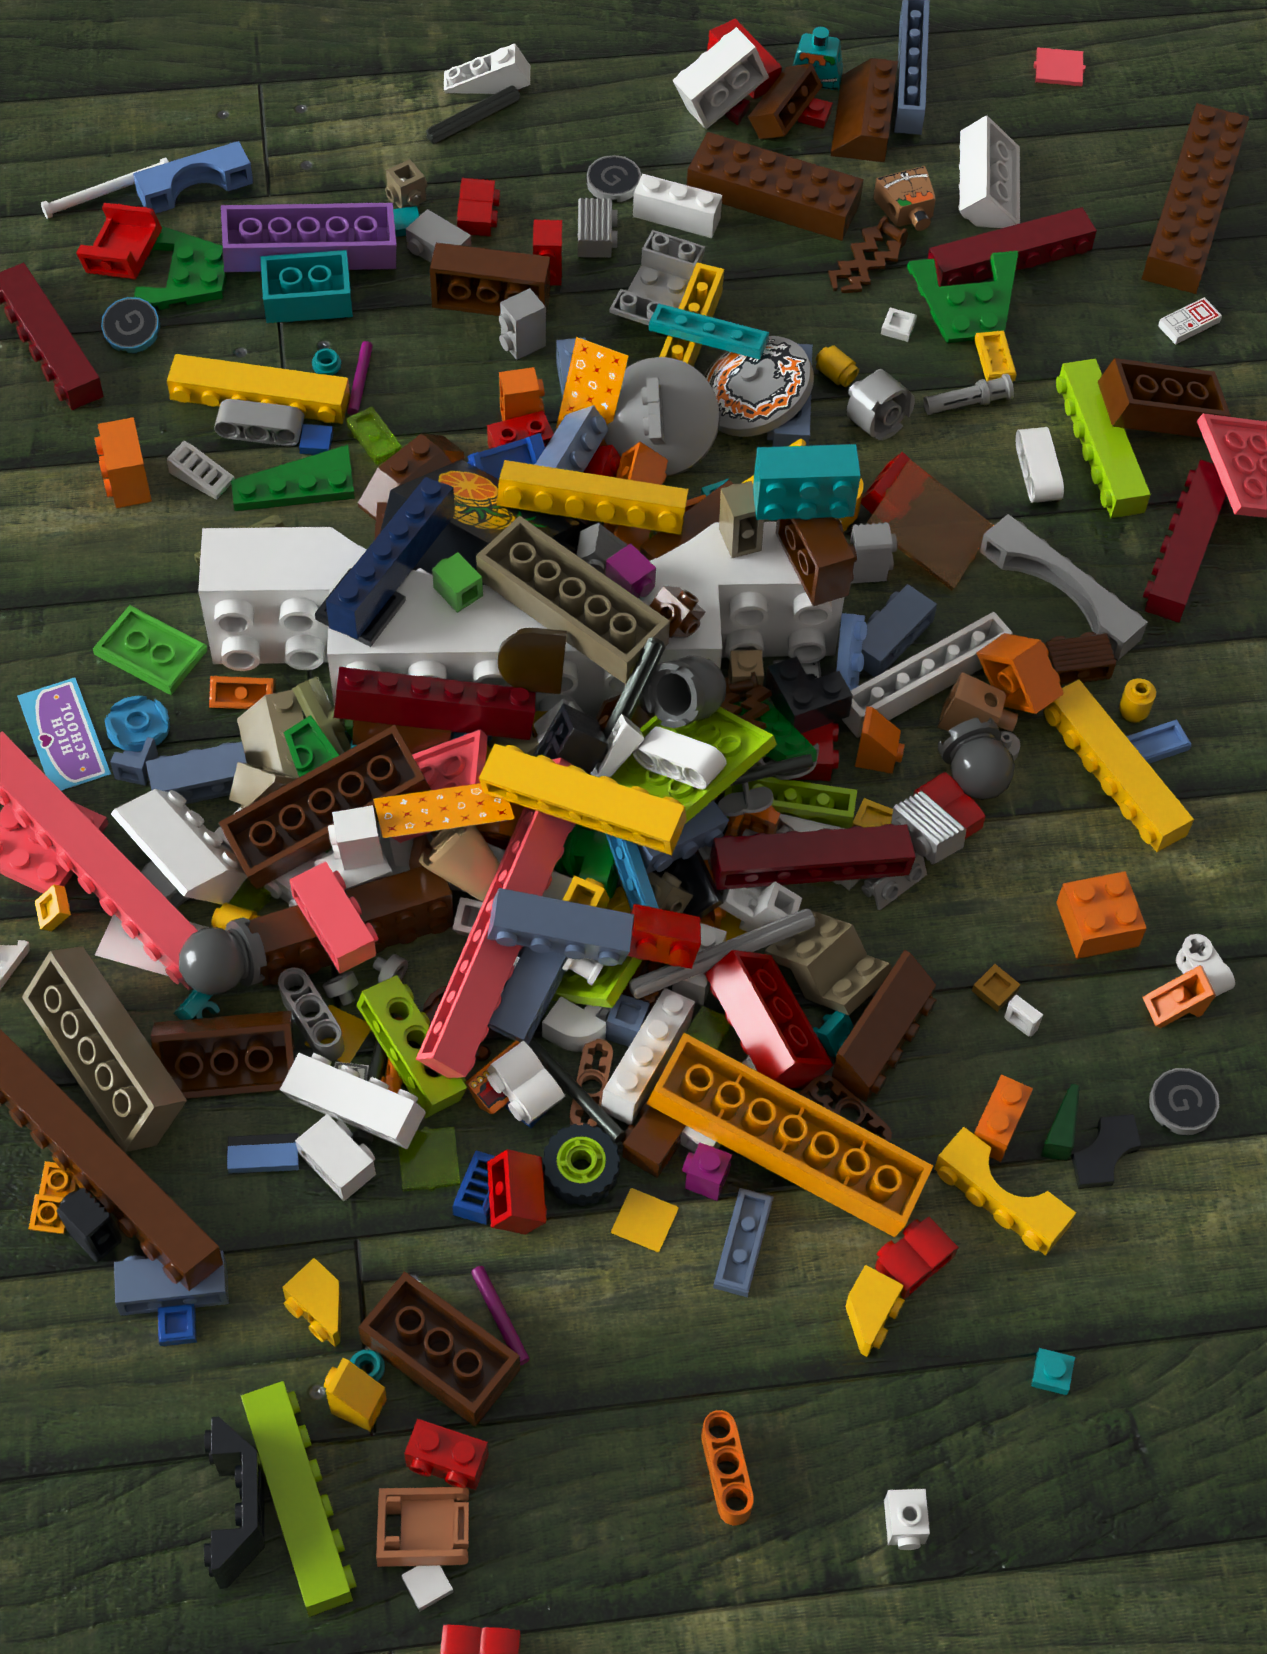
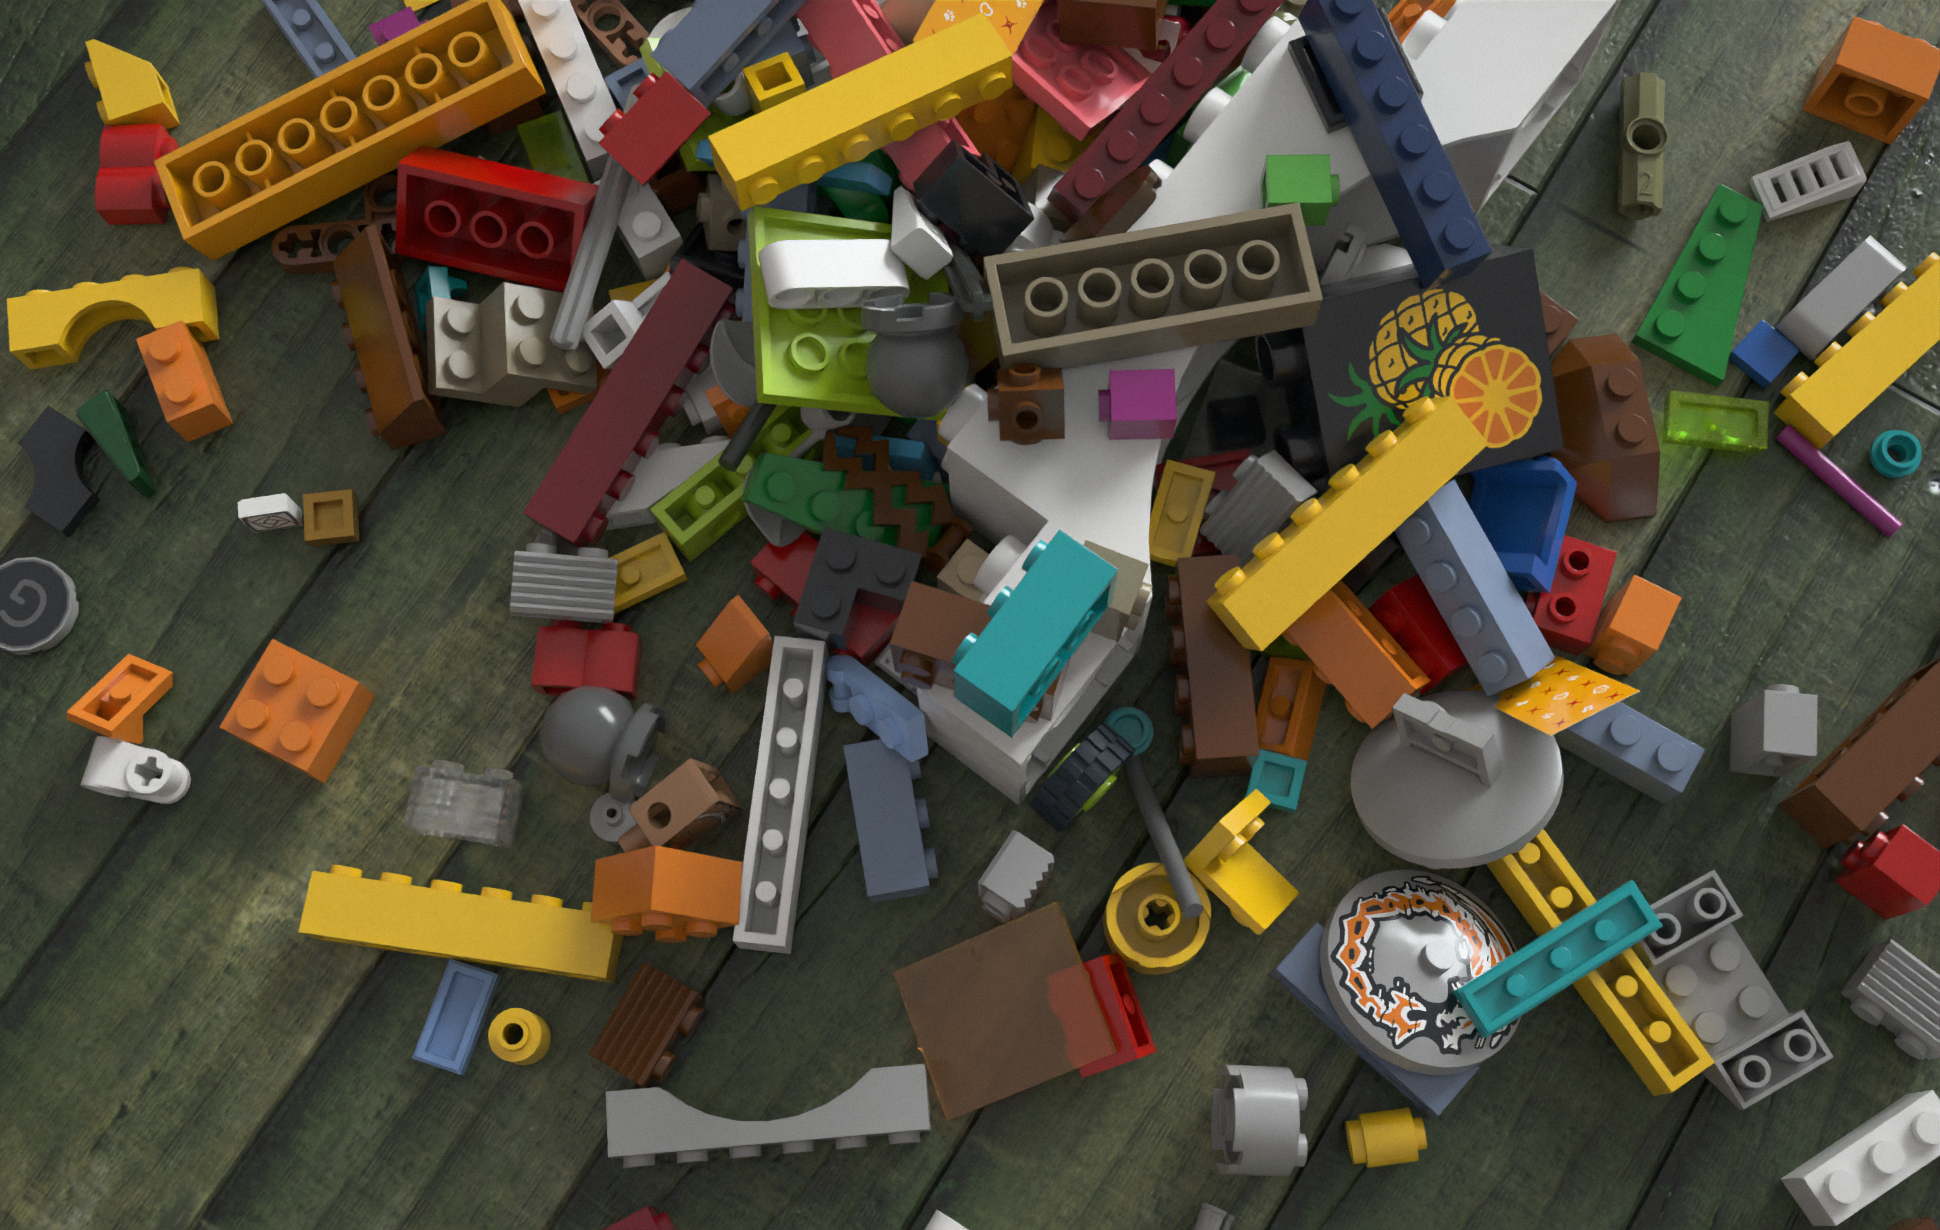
camera: 135 degrees right, 15 degrees up
none -> clear brick [403,760,525,848]

